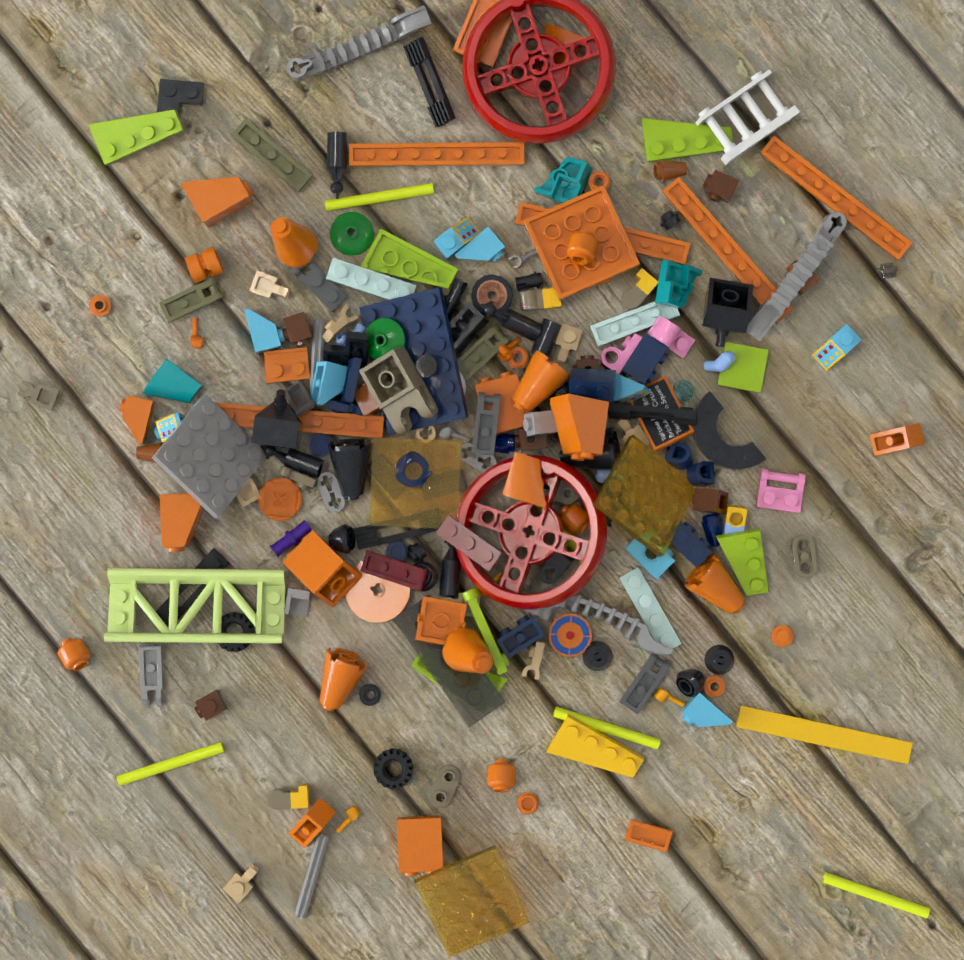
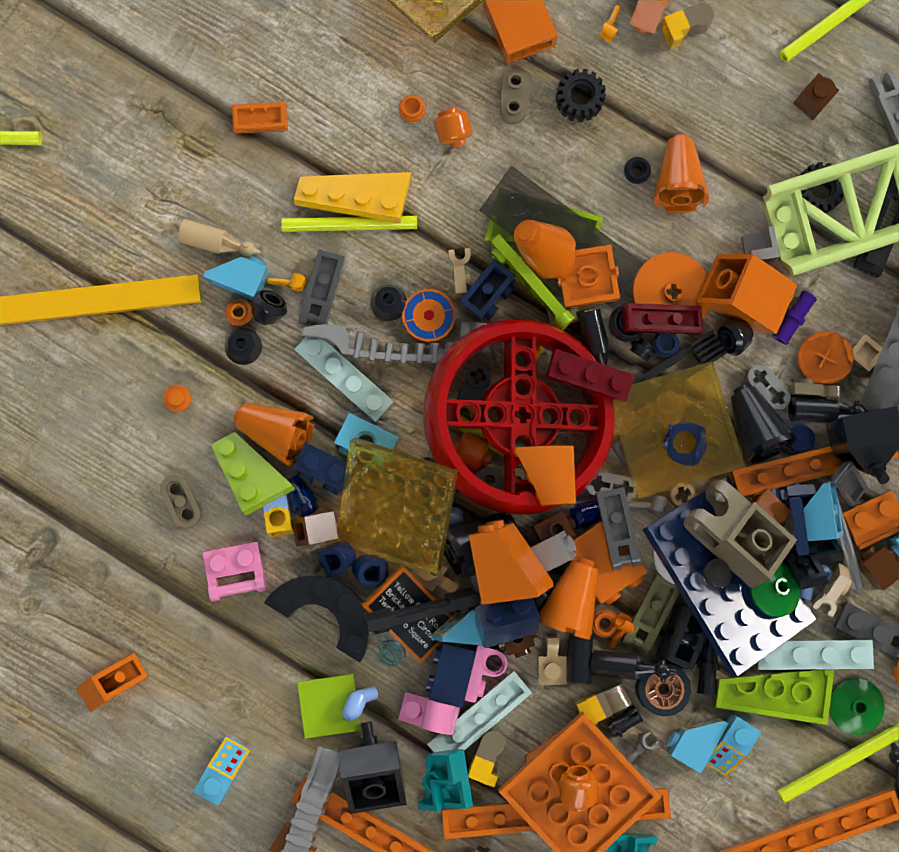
camera: 155 degrees right, 5 degrees down
none -> tan wheel [178,219,261,258]

